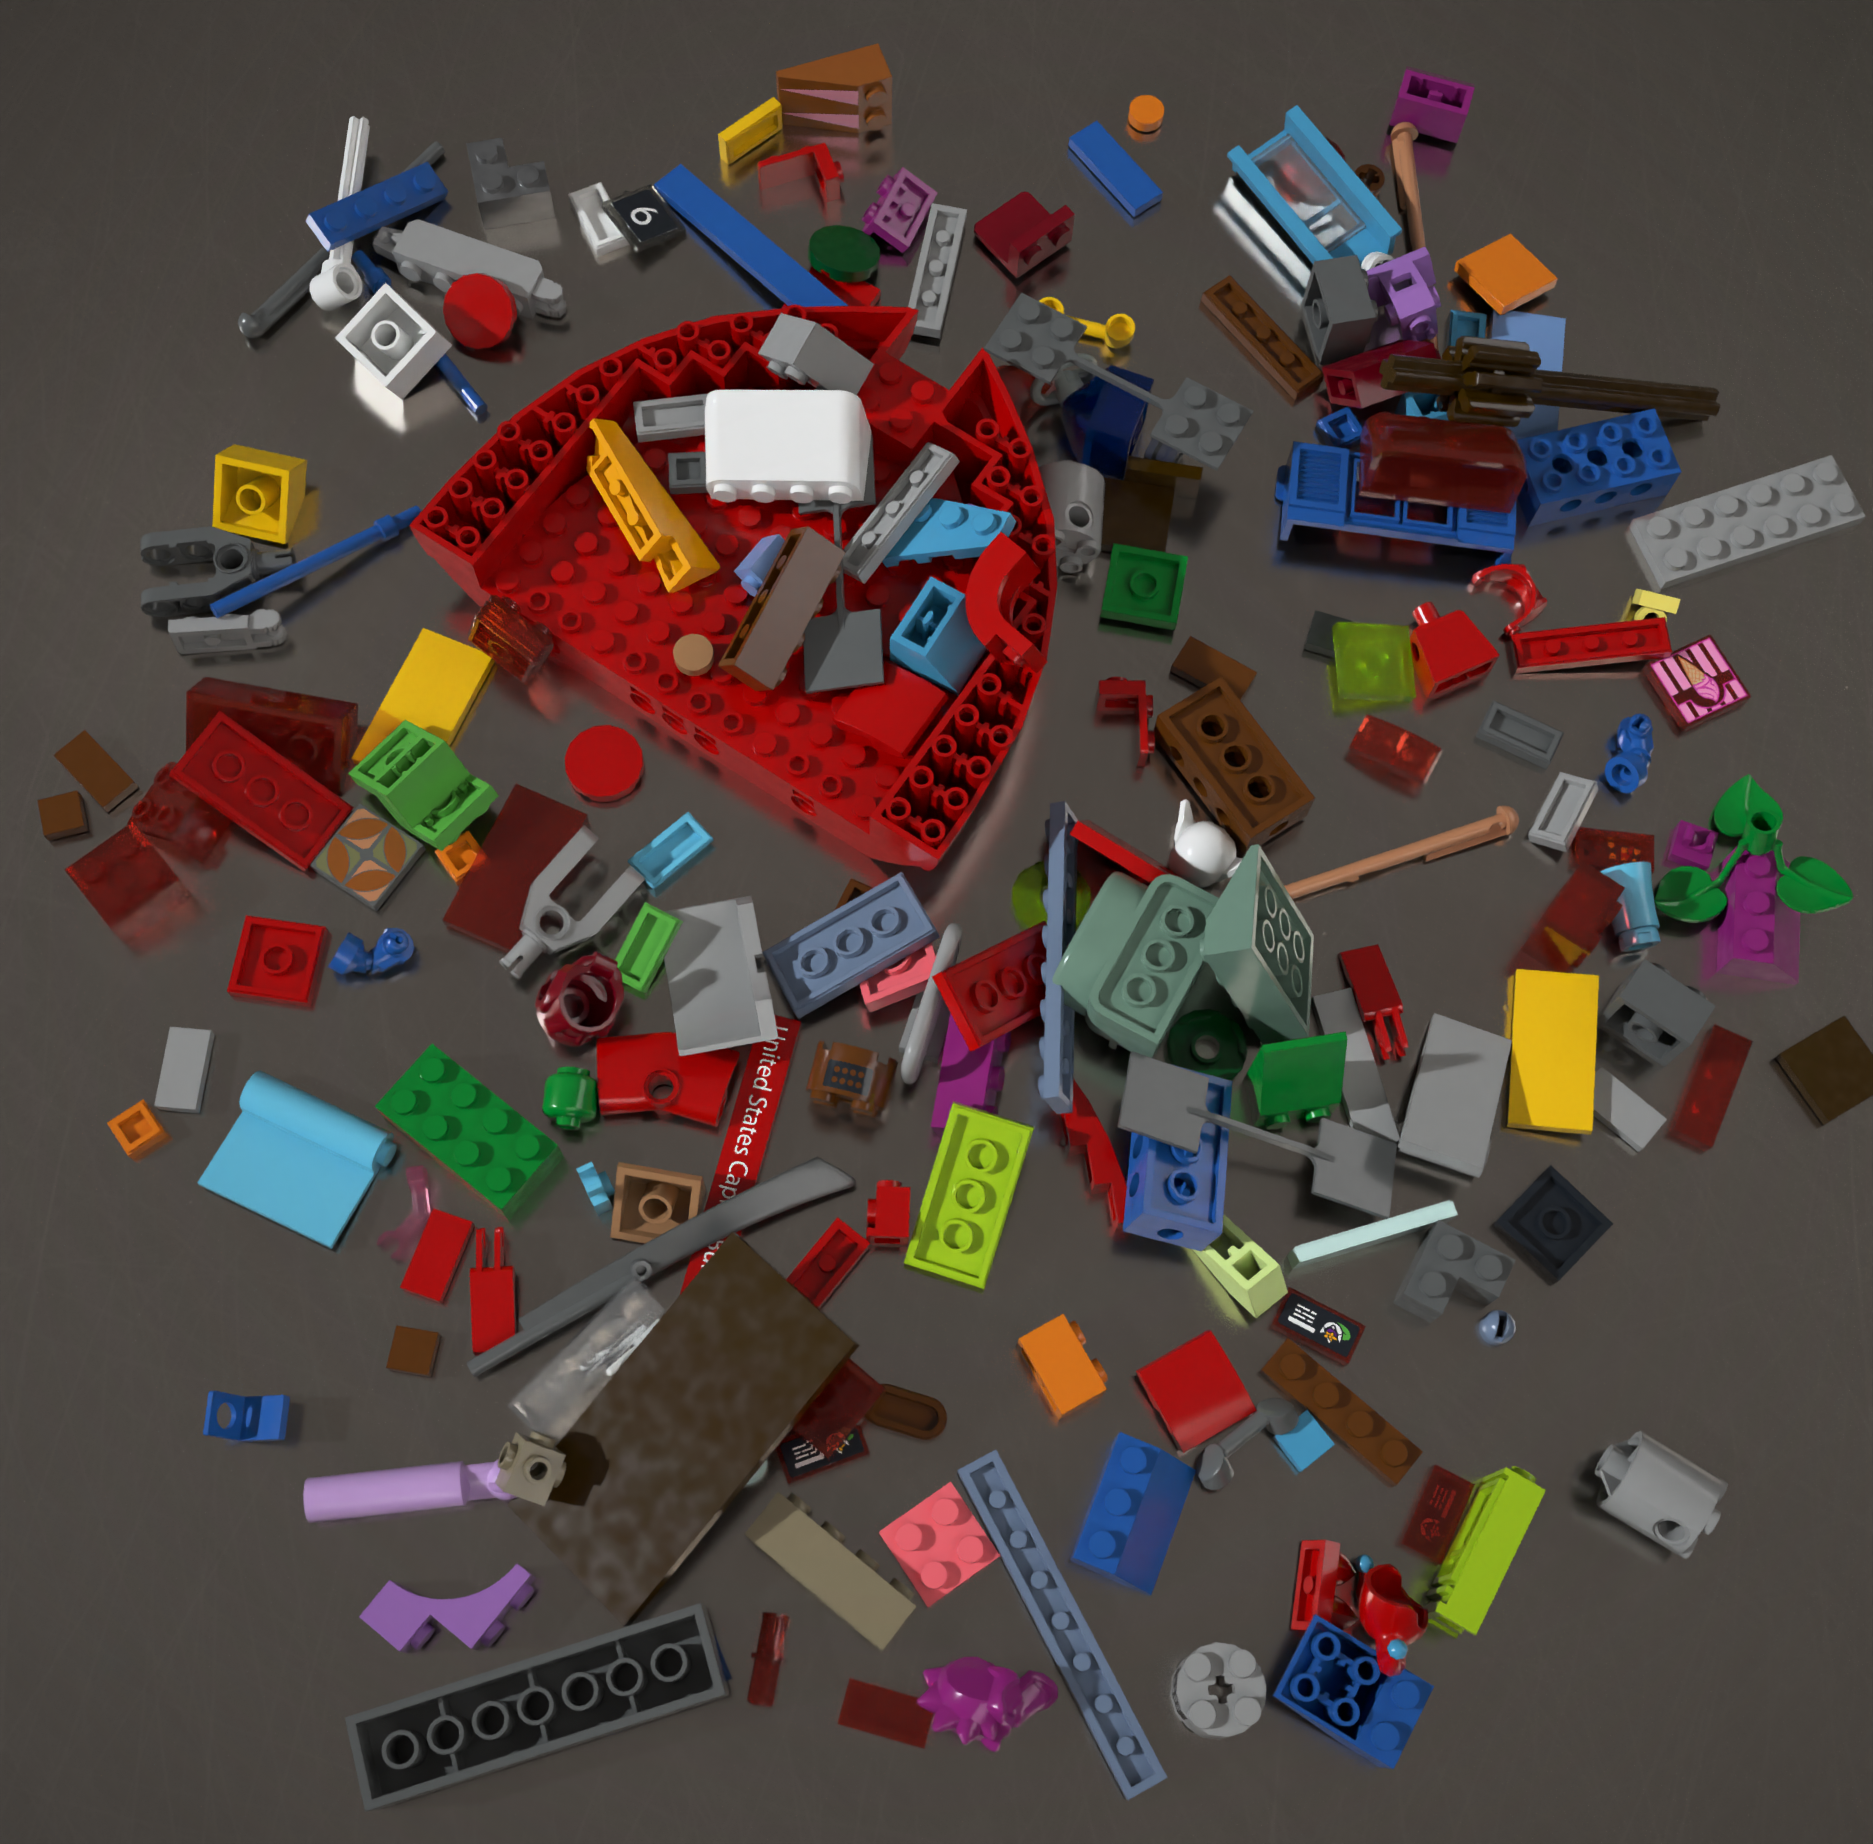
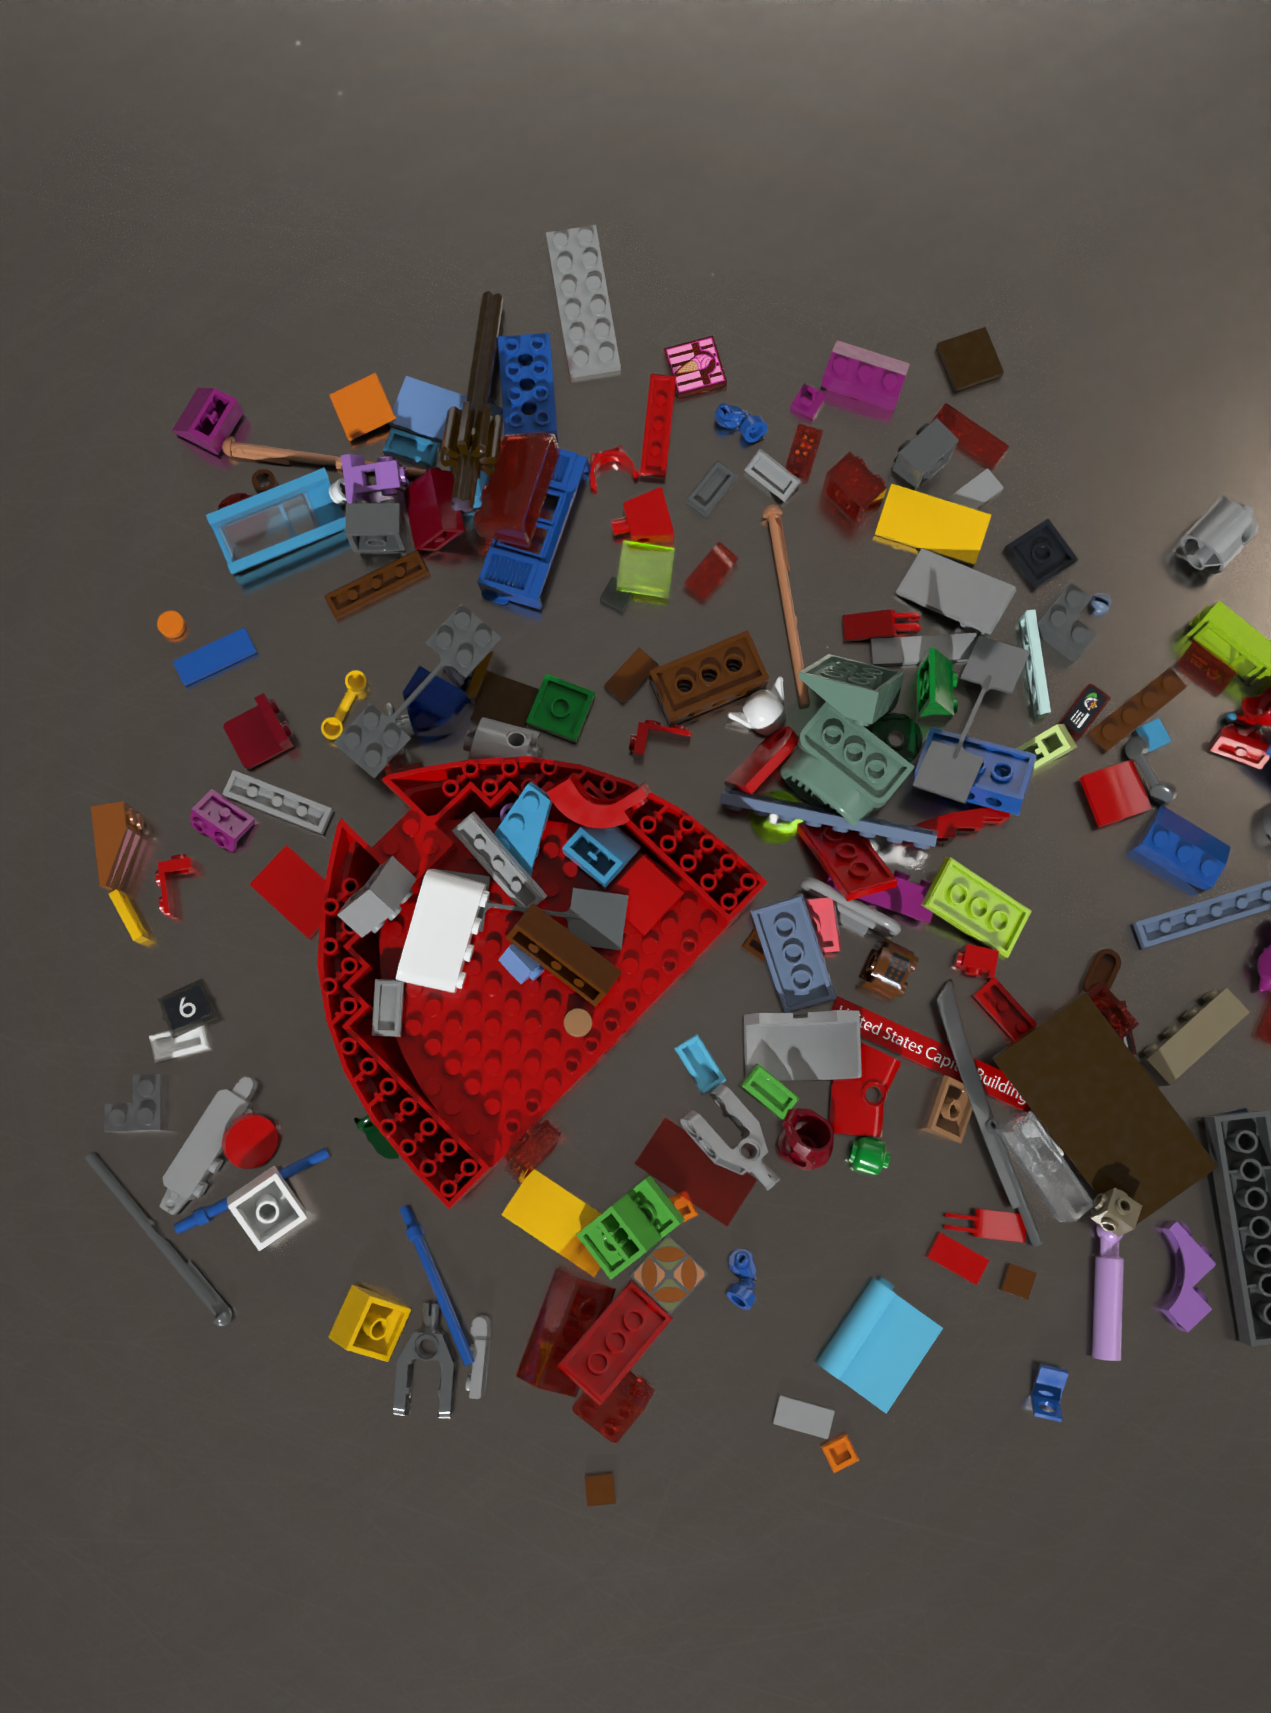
camera: 75 degrees left, 10 degrees up
reddish brown tile [53,730,138,813] -> none
clear red brick [65,821,193,945] -> none
red tile [227,915,329,1007] -> none
blue plate [306,162,449,252] -> none
white piece [310,116,370,311] -> none
green brick [375,1044,564,1221] -> none
clear pink arm [377,1165,431,1260] -> none
red tile [565,725,644,802] -> none
medium azure plate [576,1161,615,1216] -> none
light orange wedge [586,418,720,593] -> none
blue tile [654,164,848,307] -> none
dark grey tile [668,452,708,494] -> none
clear red axle [747,1612,790,1707] -> none
dark green tile [808,225,880,283] -> none
coral plate [878,1482,1001,1608] -> none
orange brick [1016,1313,1108,1420] -> none
blue tile [1315,406,1368,449] -> none
medium azure plant [1595,862,1661,952] -> none
light yellow tile [1632,588,1681,622] -> none
green plant [1654,774,1854,923] -> none

